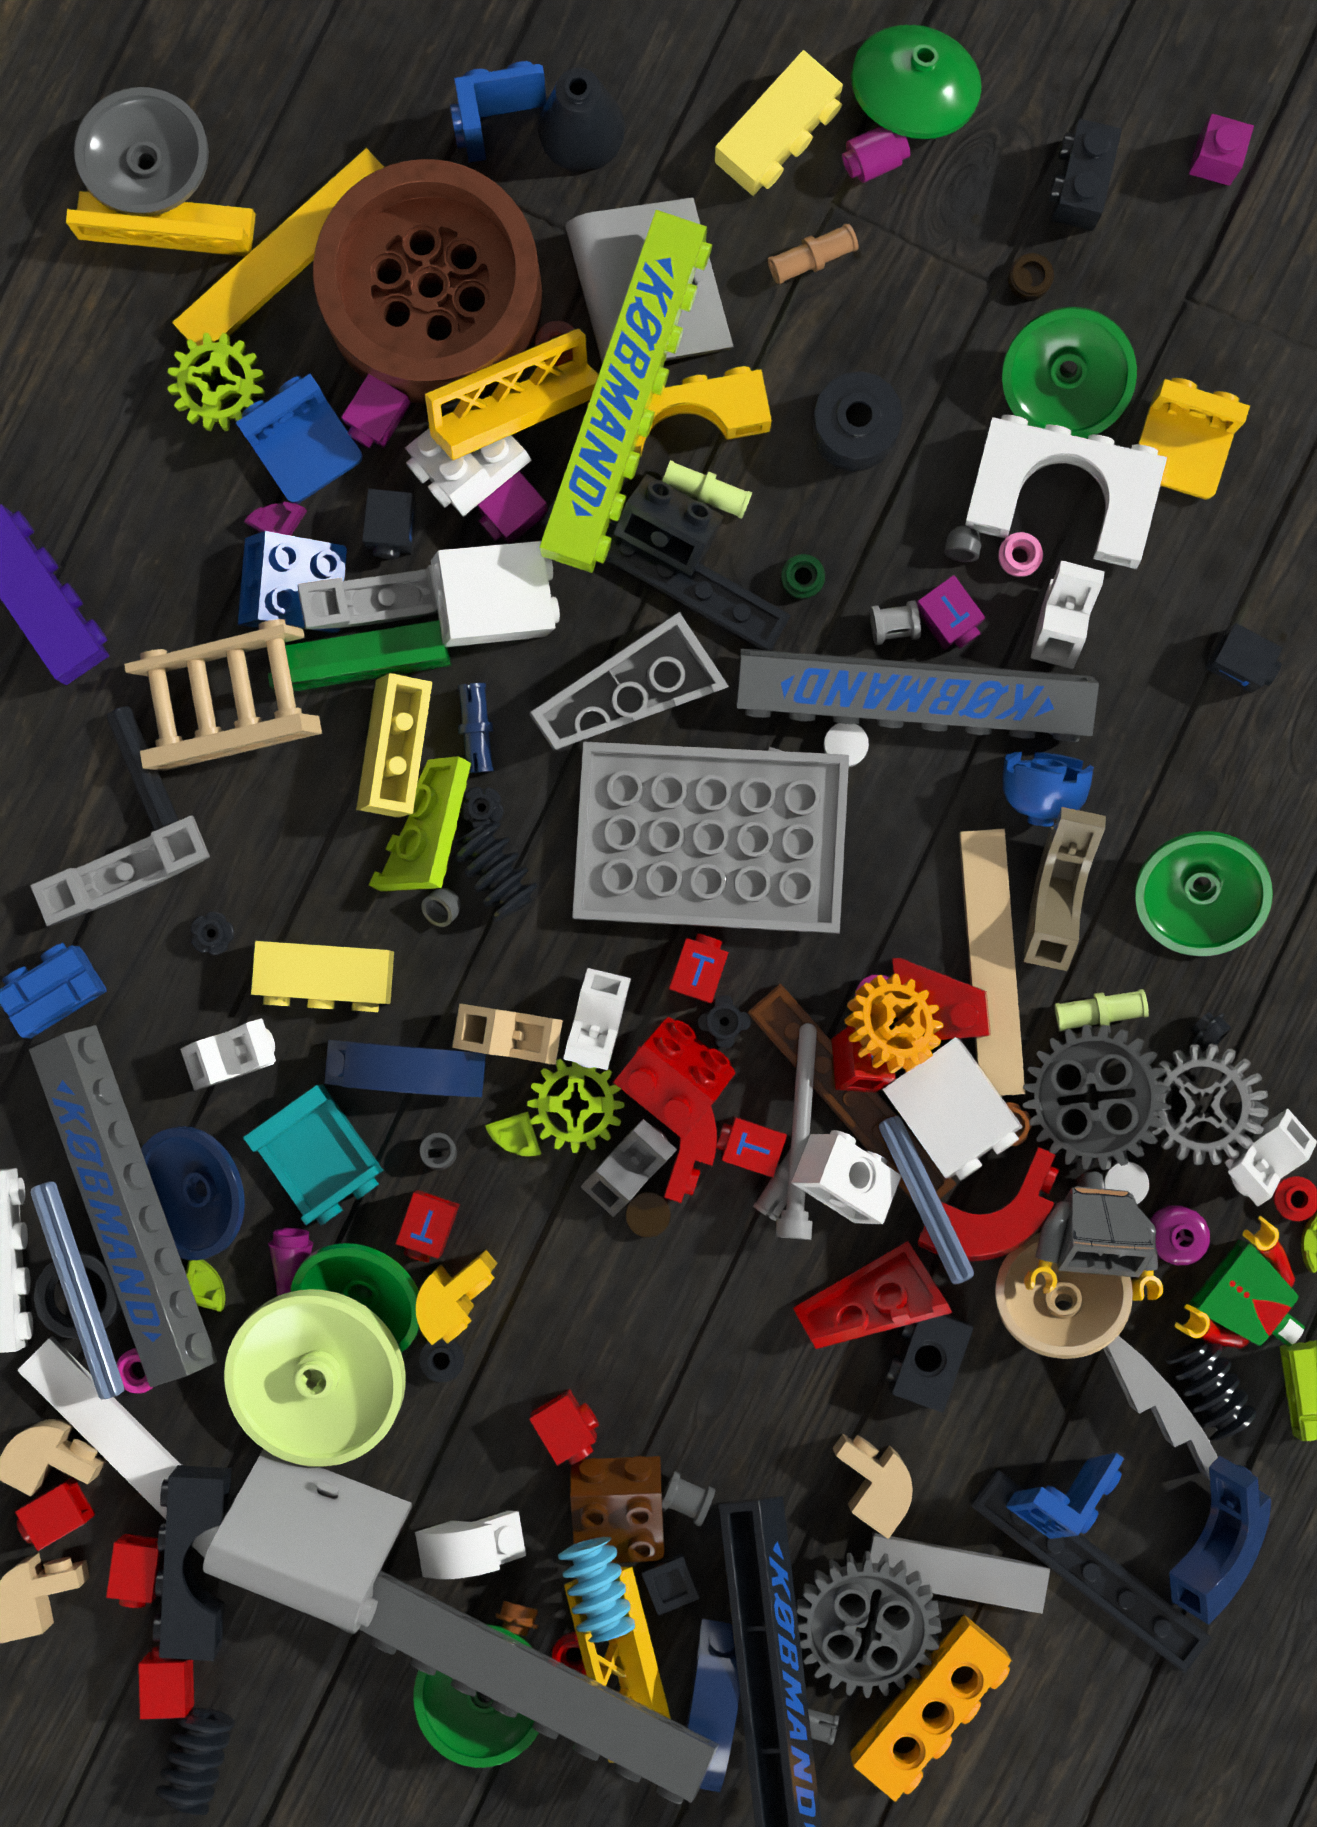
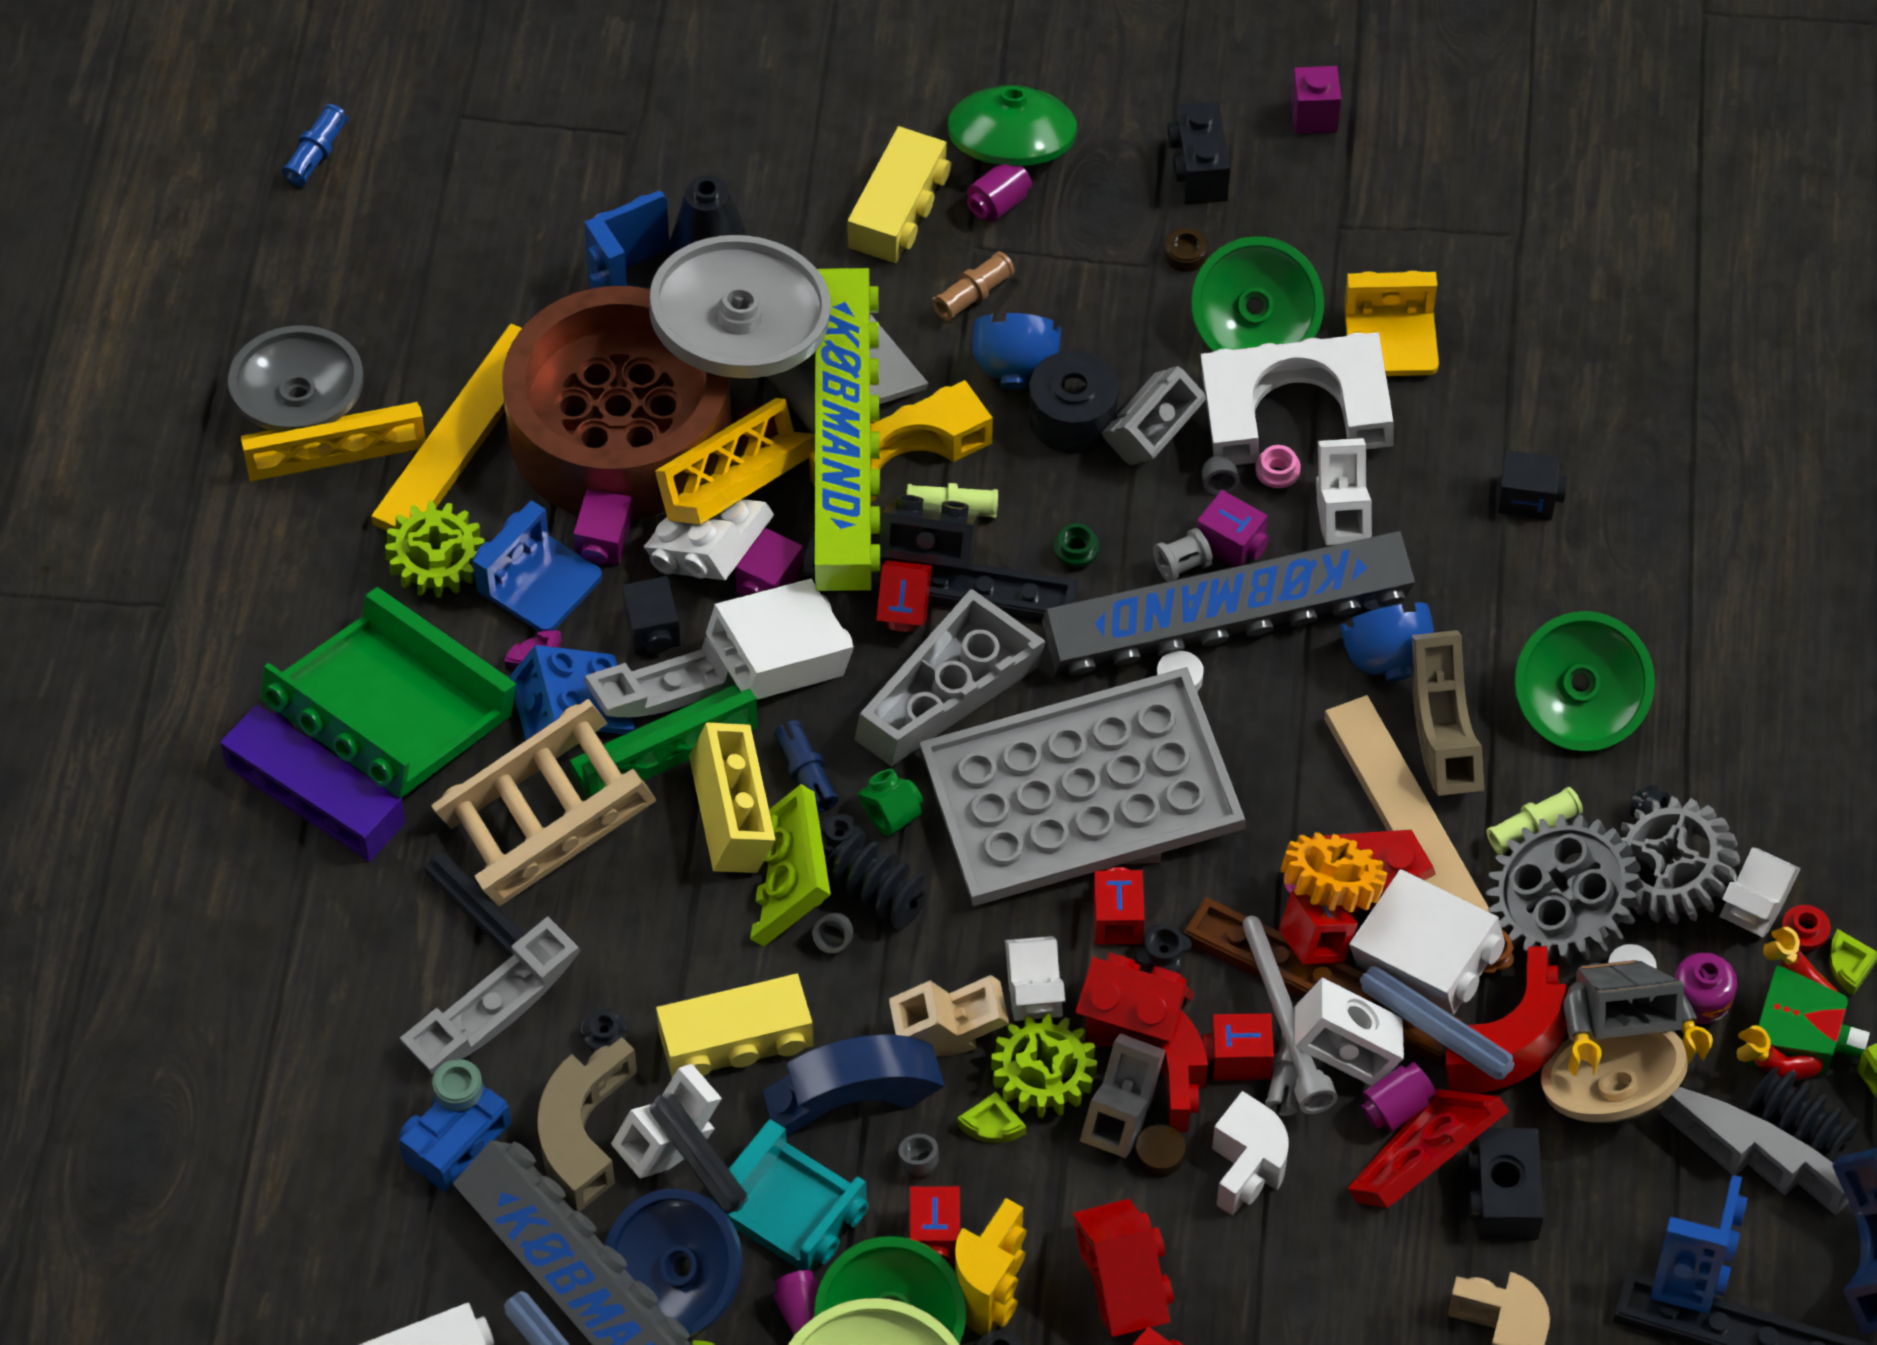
camera: 20 degrees left, 30 degrees down
none -> green panel [260,587,517,798]
none -> sand green tile [432,1059,483,1111]
none -> dark tan arch [538,1037,637,1212]
none -> light grey dish [649,235,831,378]
none -> black axle [649,1093,748,1214]
none -> green plate [856,769,923,837]
none -> red brick [876,560,932,632]
none -> blue cylinder [972,313,1062,390]
none -> red brick [1072,1199,1174,1337]
none -> light grey brick [1102,366,1207,466]
none -> white brick [1212,1091,1288,1216]
none -> magenta brick [1360,1062,1436,1132]

